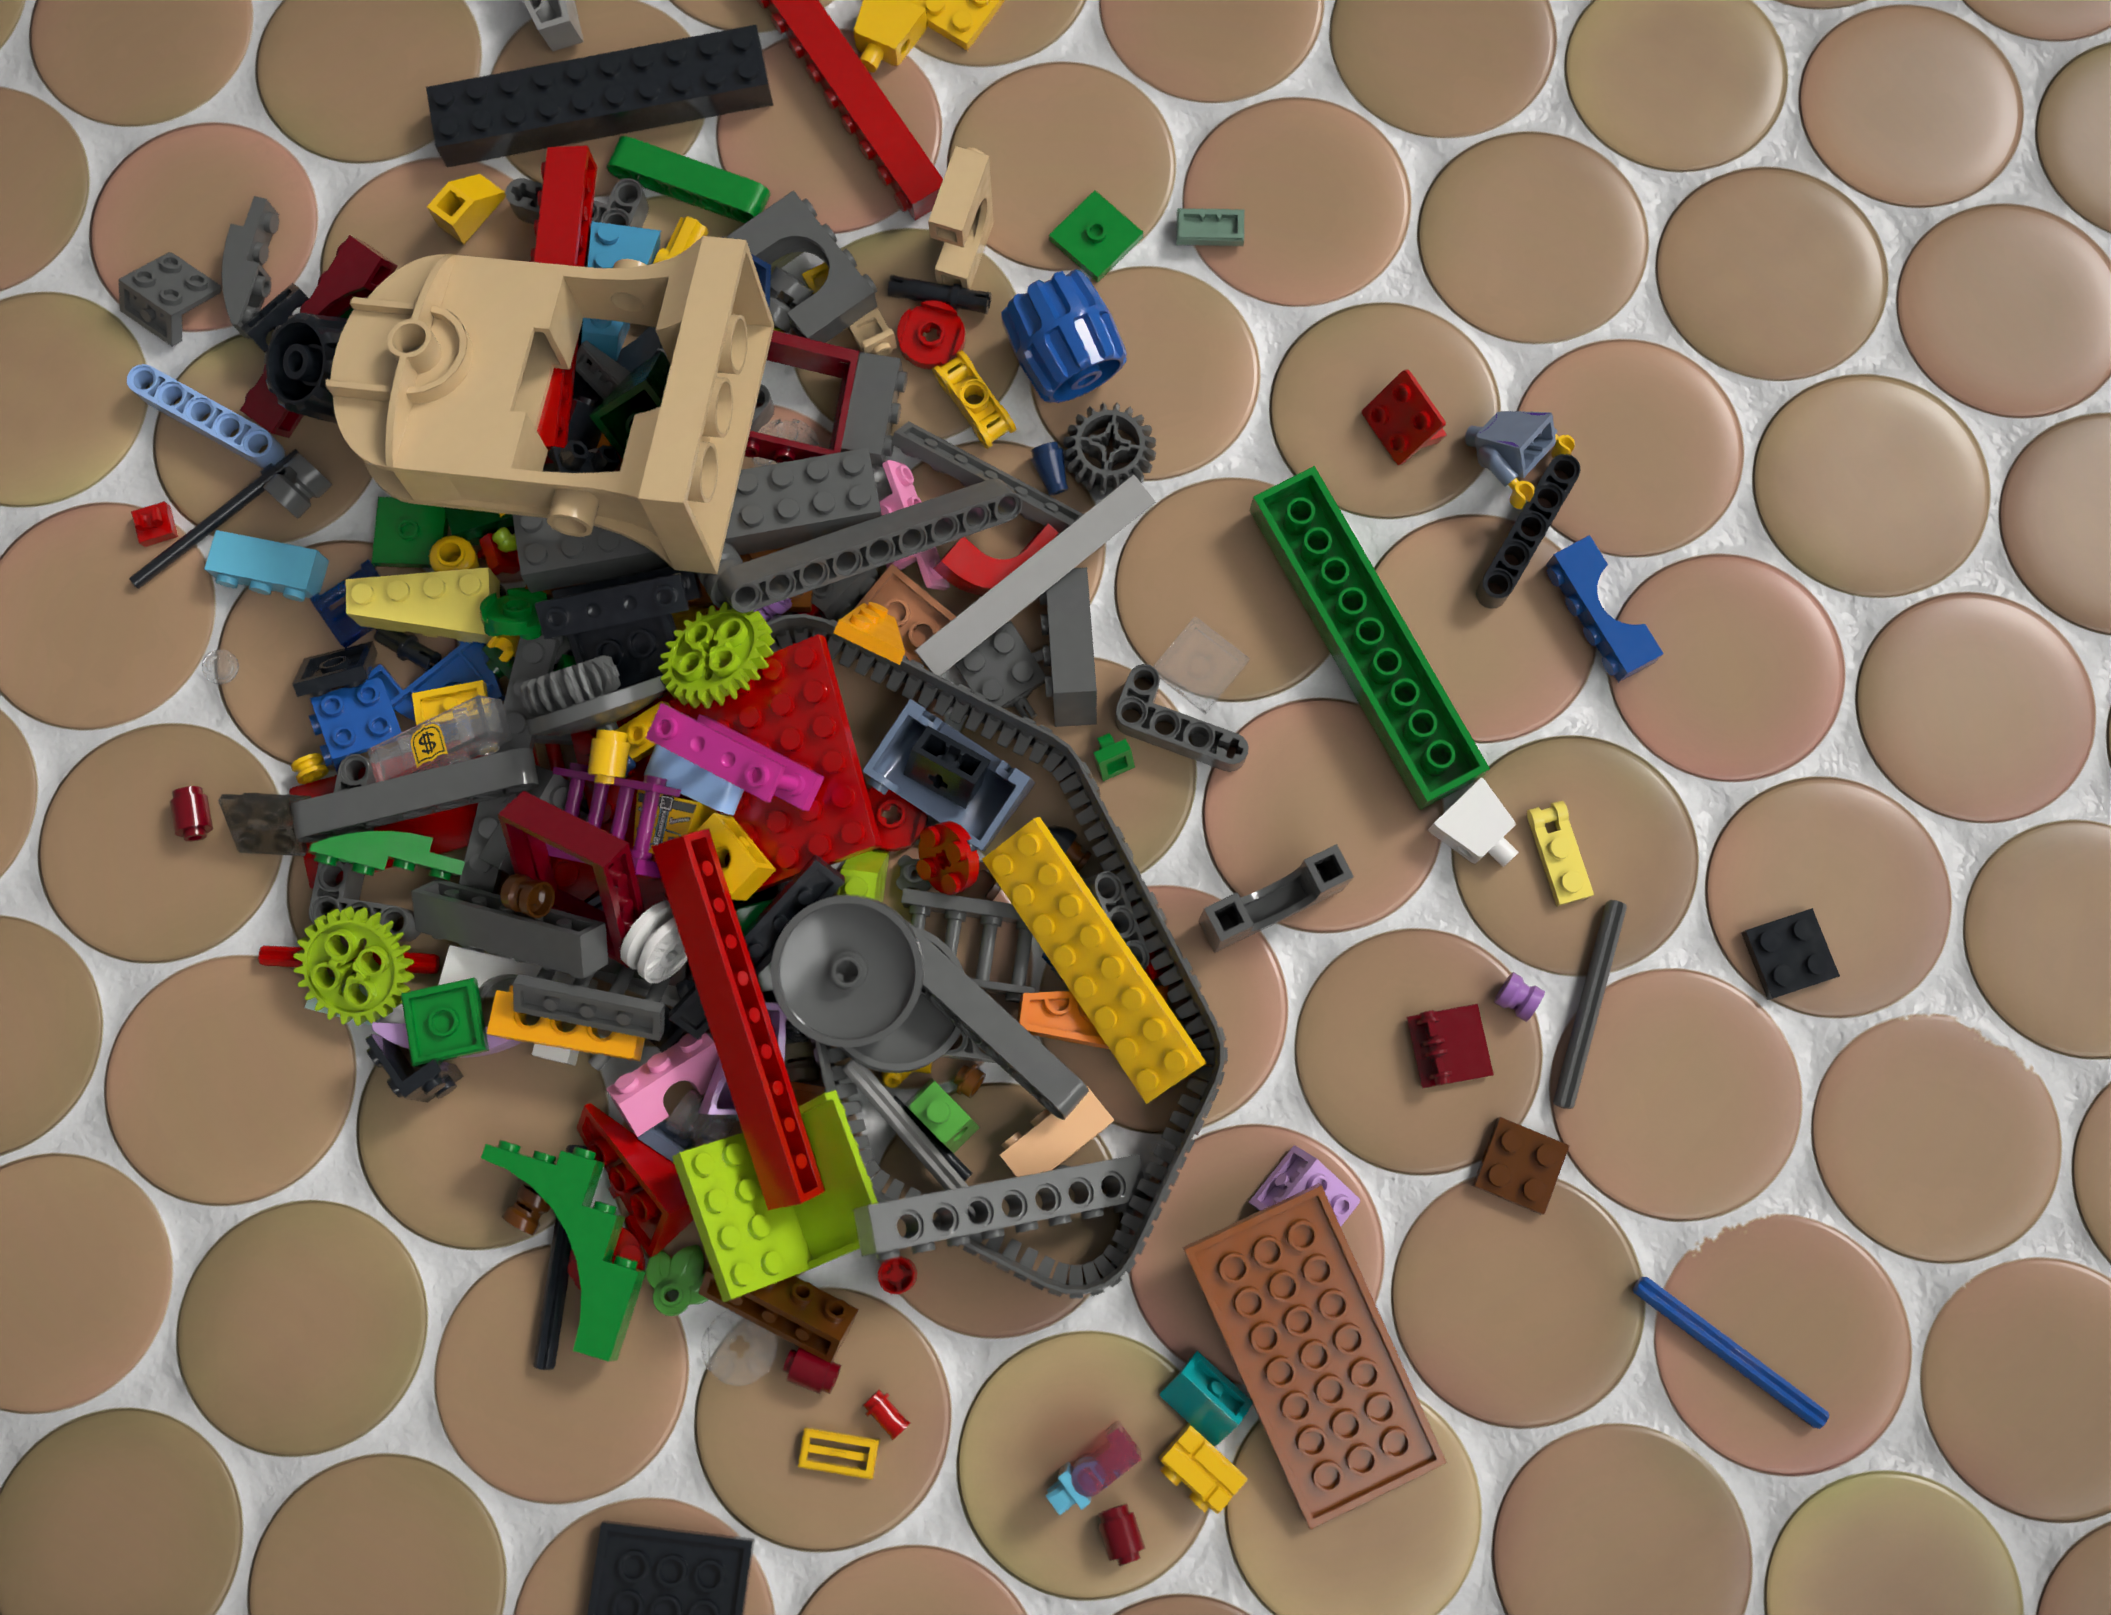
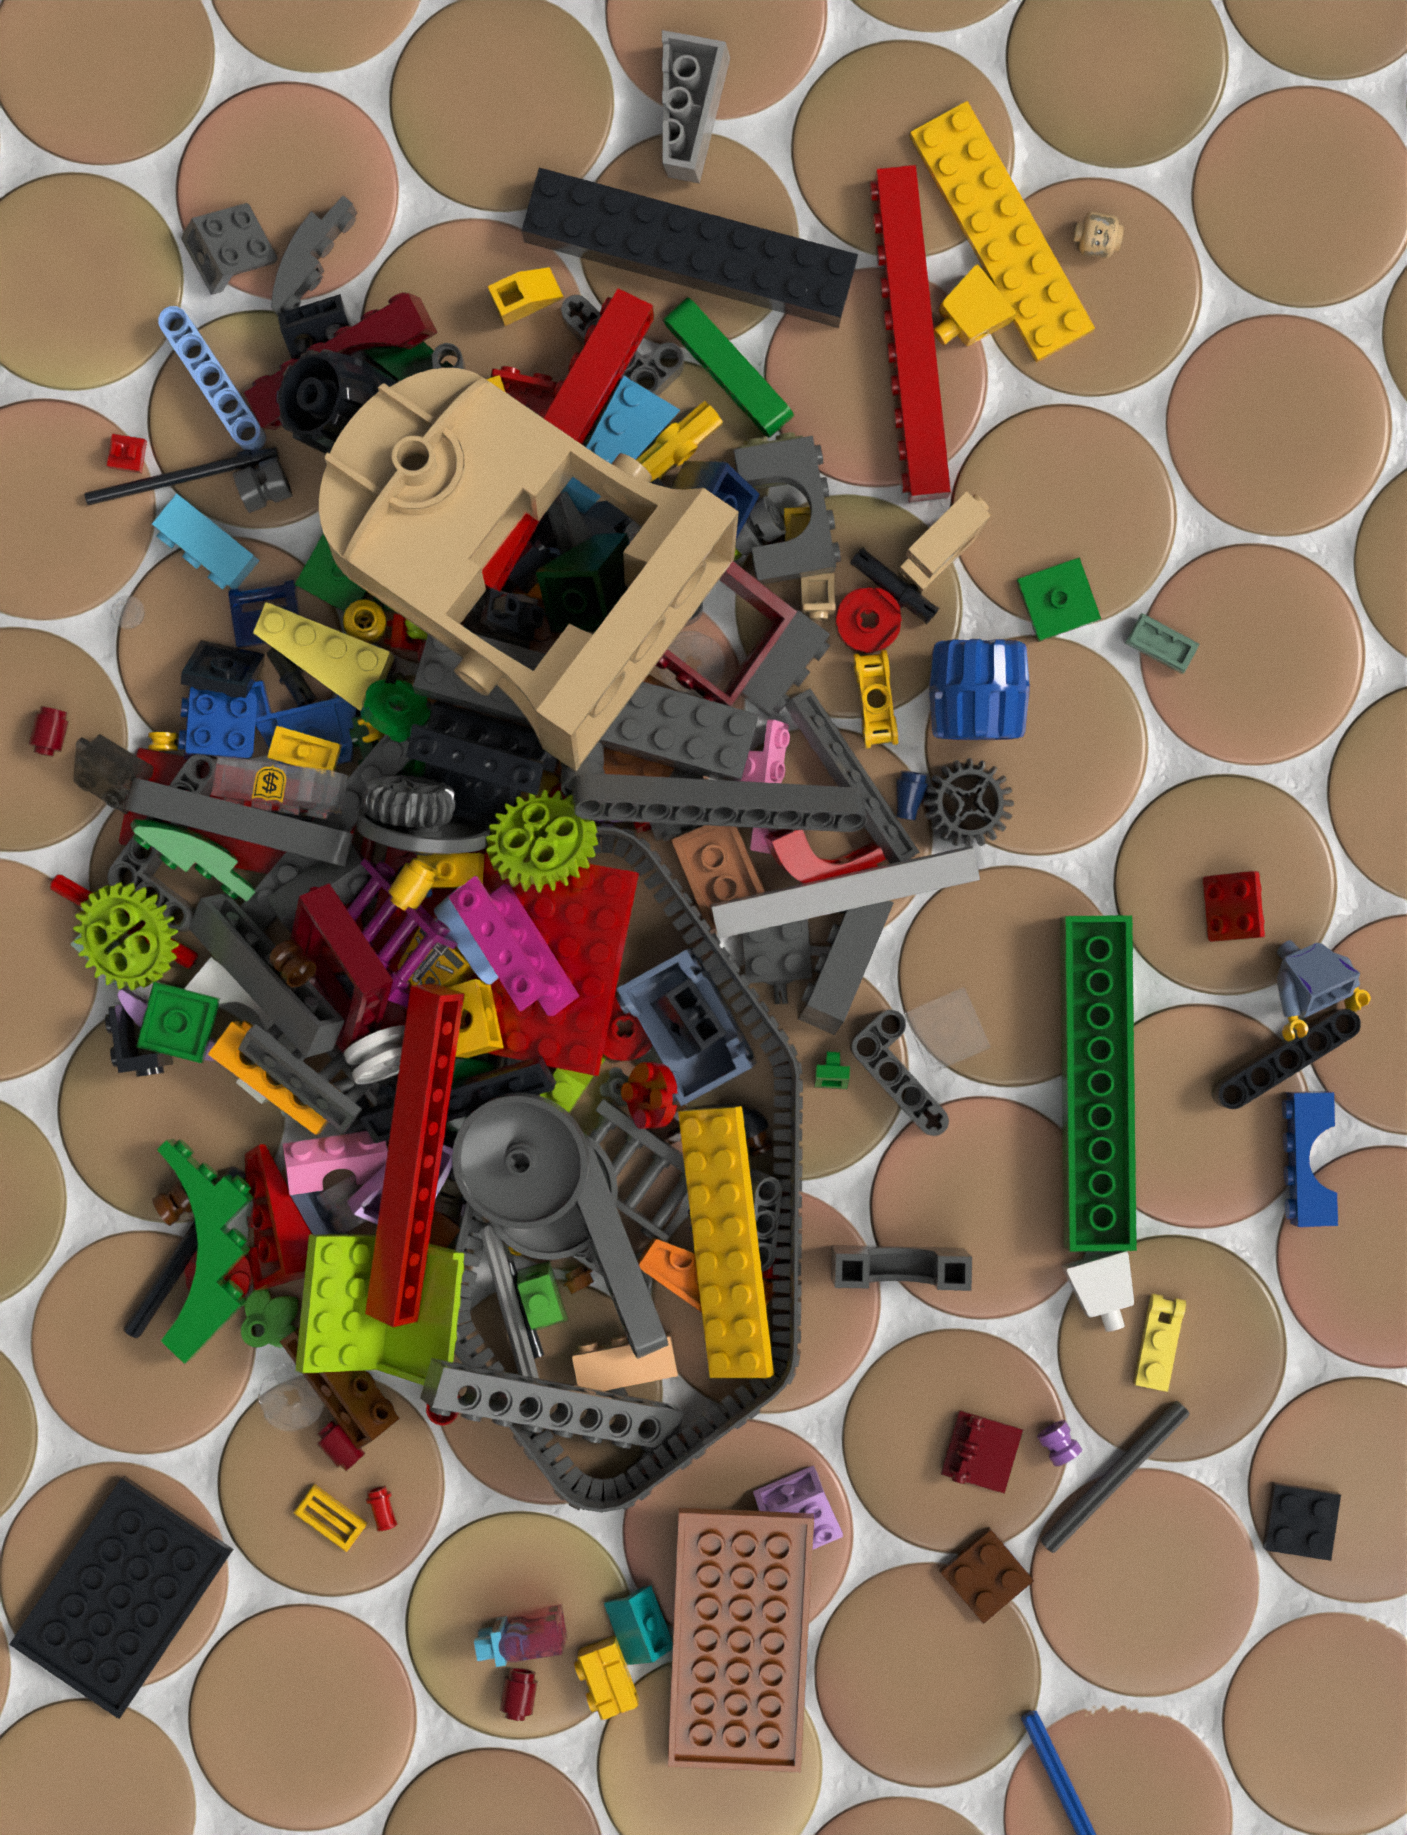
camera: 30 degrees right, 10 degrees up
light orange wing [833,602,905,665] -> none

